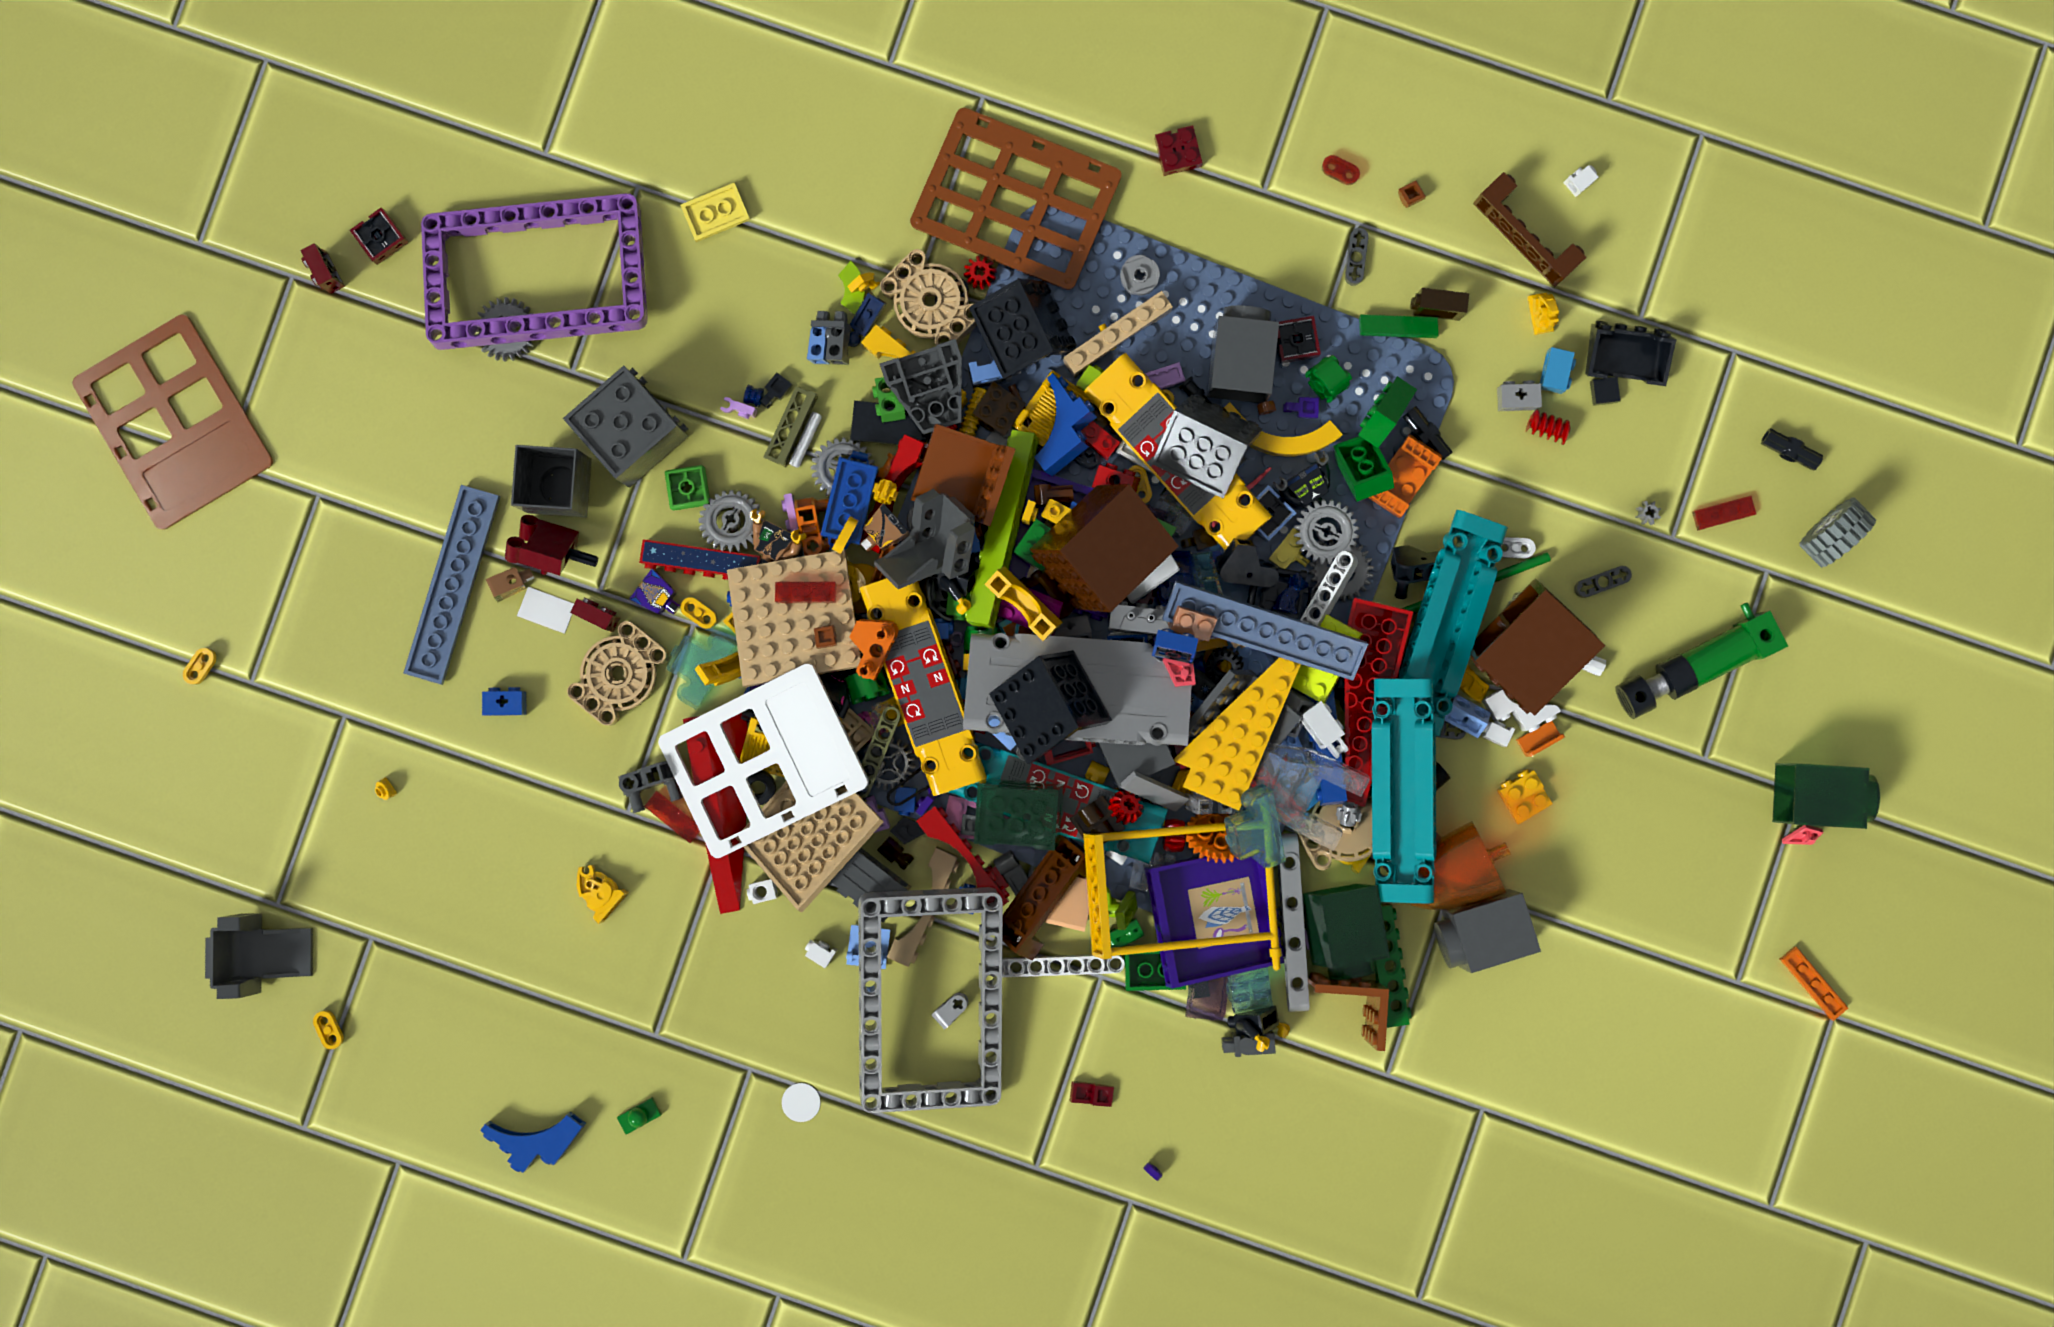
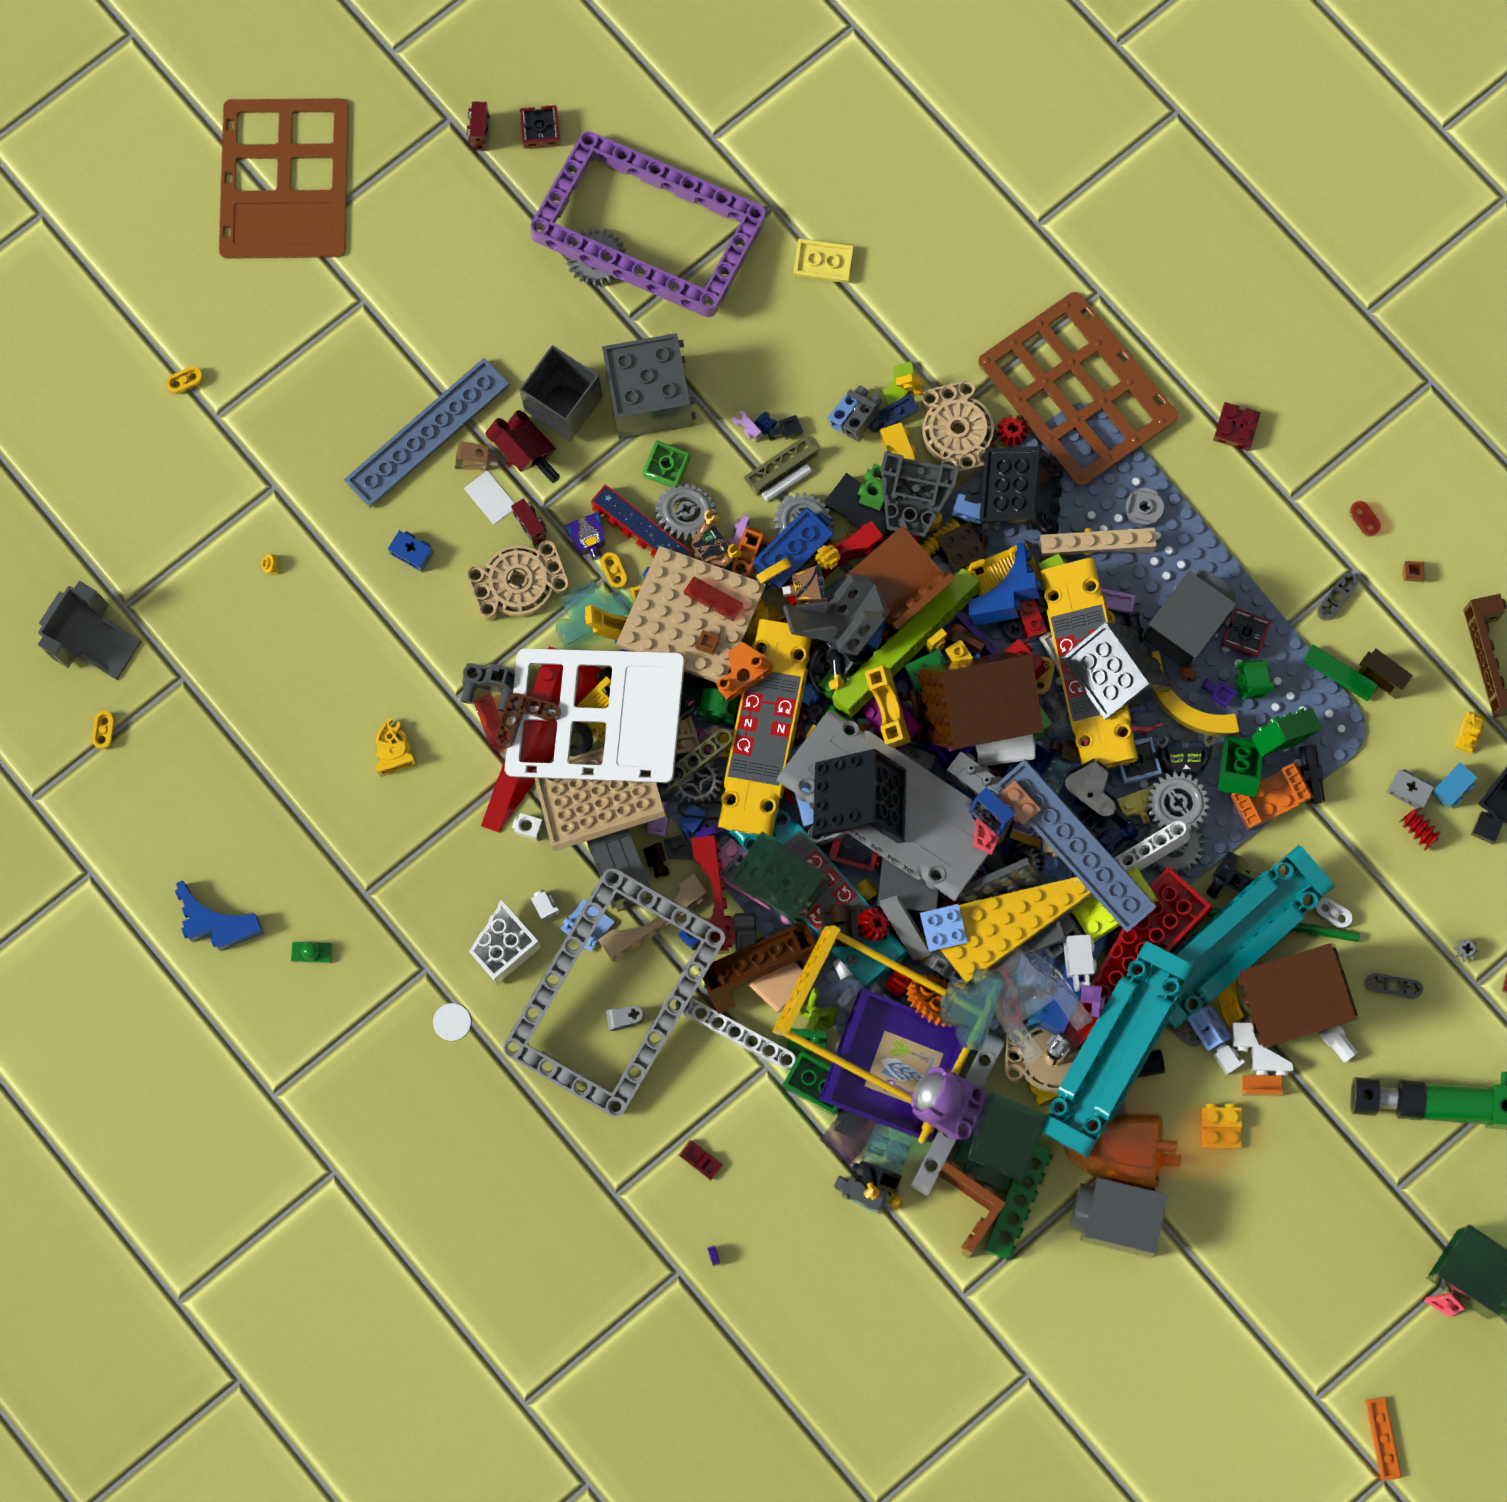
camera: 30 degrees right, 10 degrees down
none -> white wedge [469,900,541,985]
none -> reddish brown beam [495,693,561,748]
none -> medium lavender piece [911,1067,986,1140]
none -> light blue hinge [920,904,968,951]
none -> medium lavender bracket [1080,985,1105,1017]

